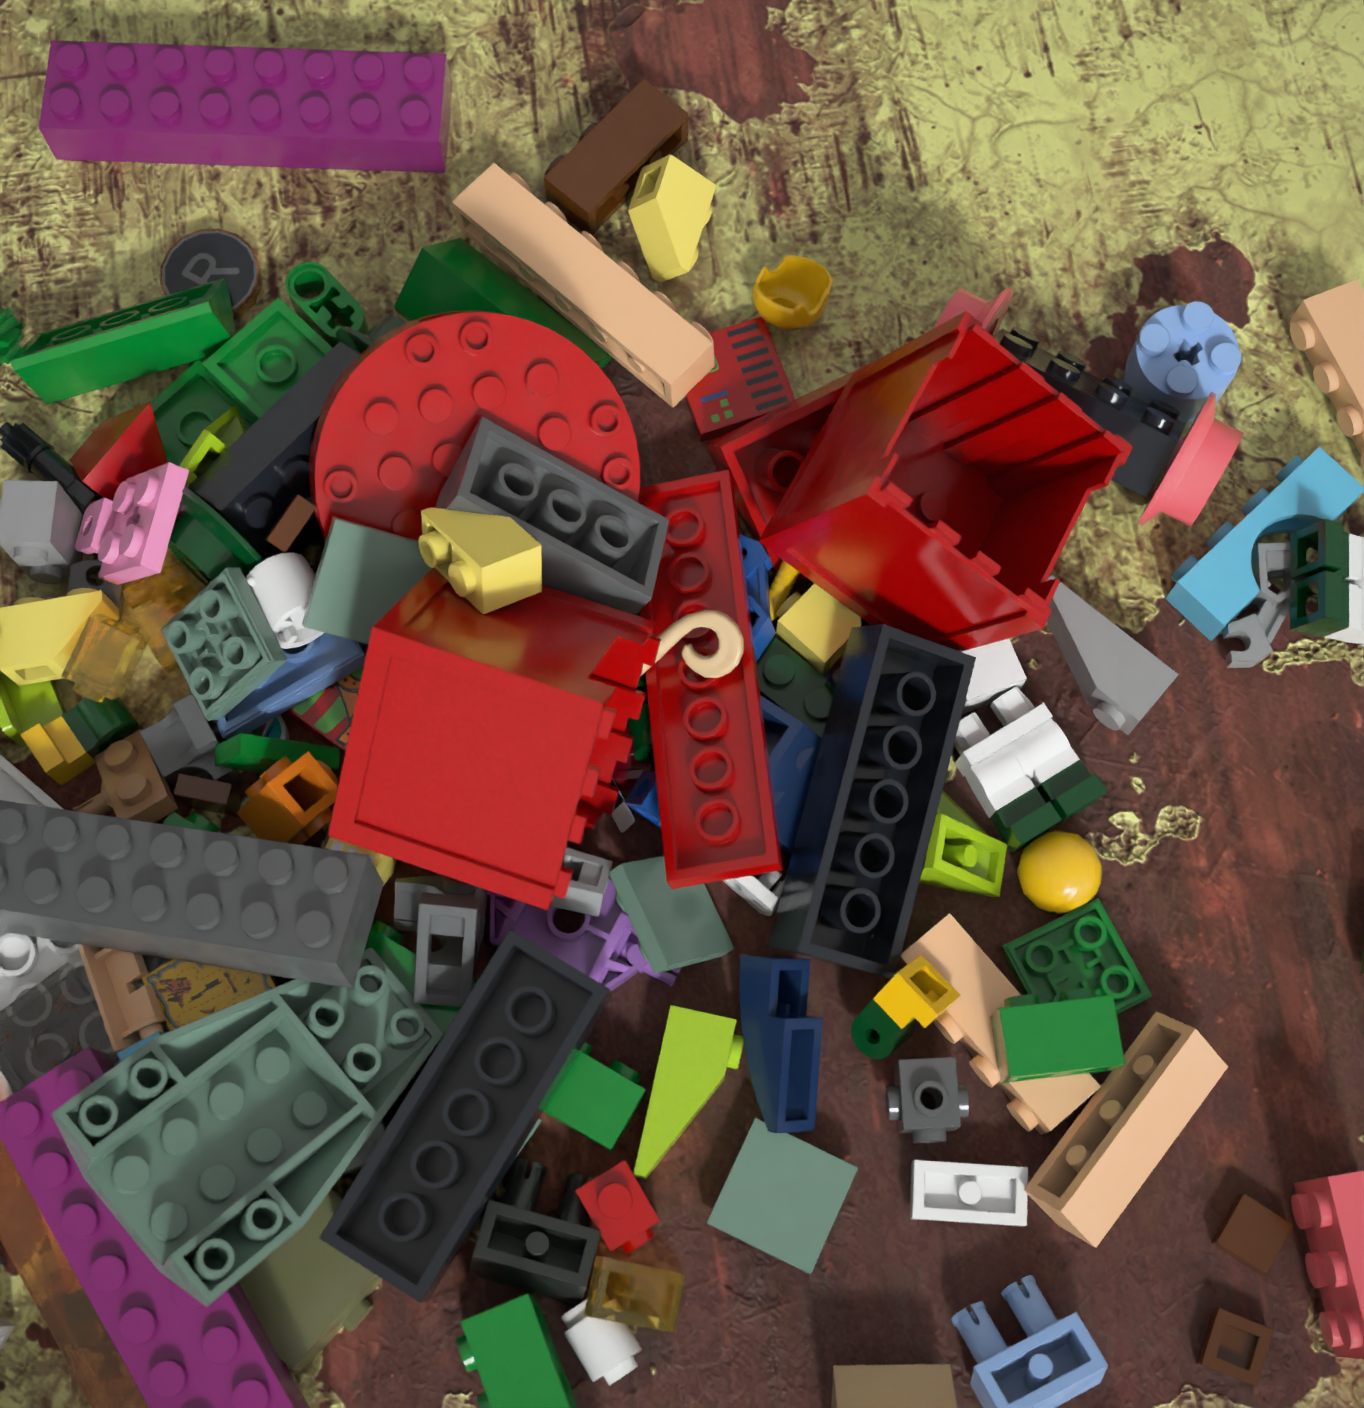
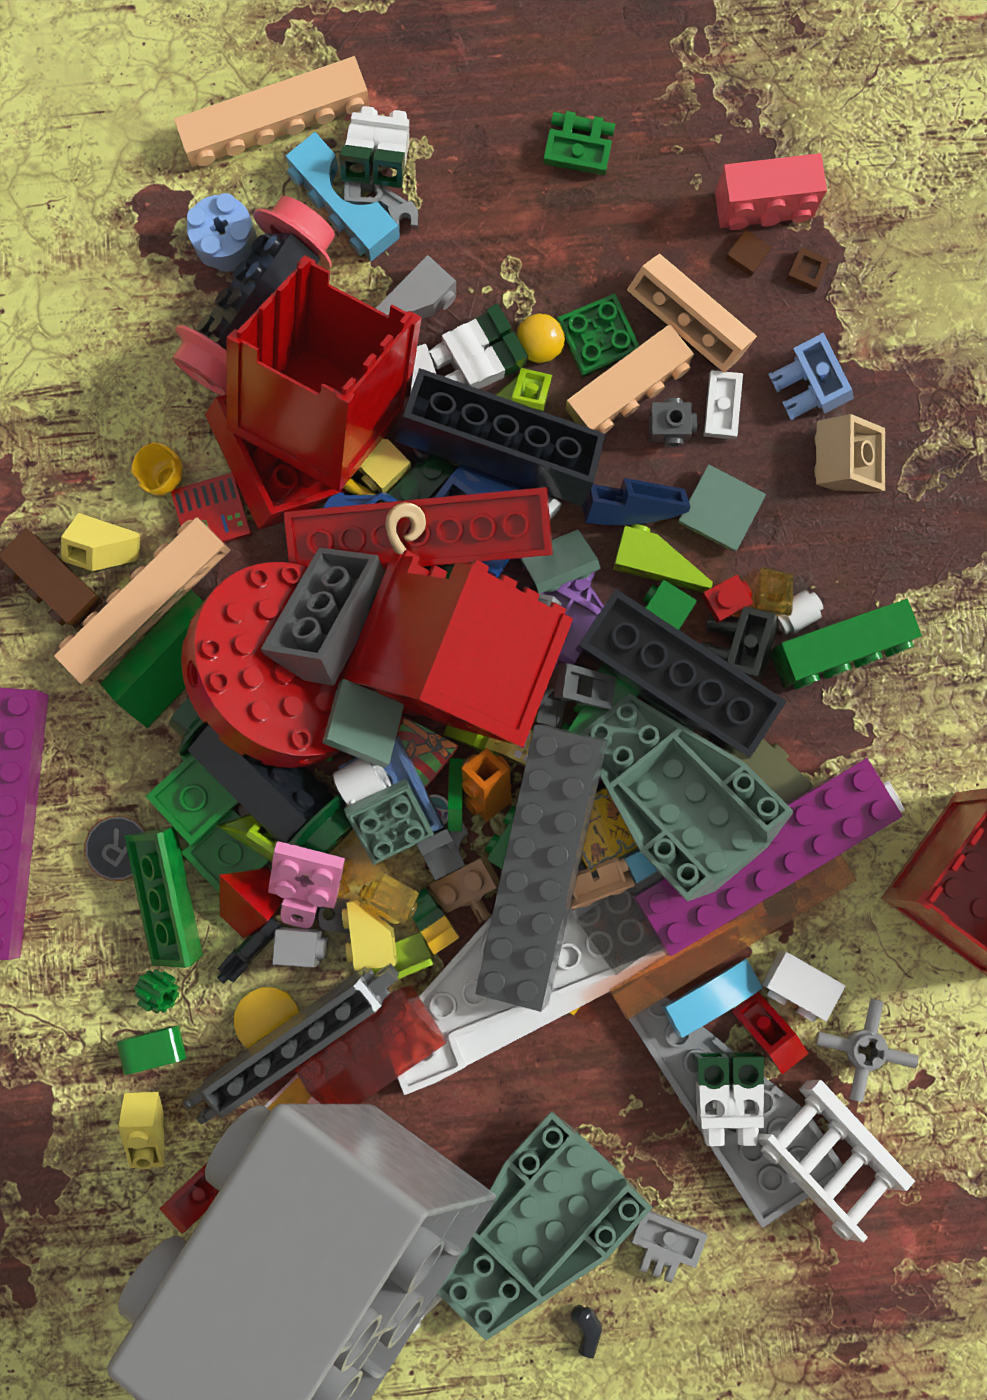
camera: 90 degrees left, 10 degrees up
reddish brown tile [174,774,243,817] -> none
reddish brown tile [264,495,317,552] -> none
green beam [285,262,369,348] -> none
light yellow slope [418,507,542,615] -> none
yellow leg [851,954,961,1059] -> none
green brick [990,988,1125,1084] -> none

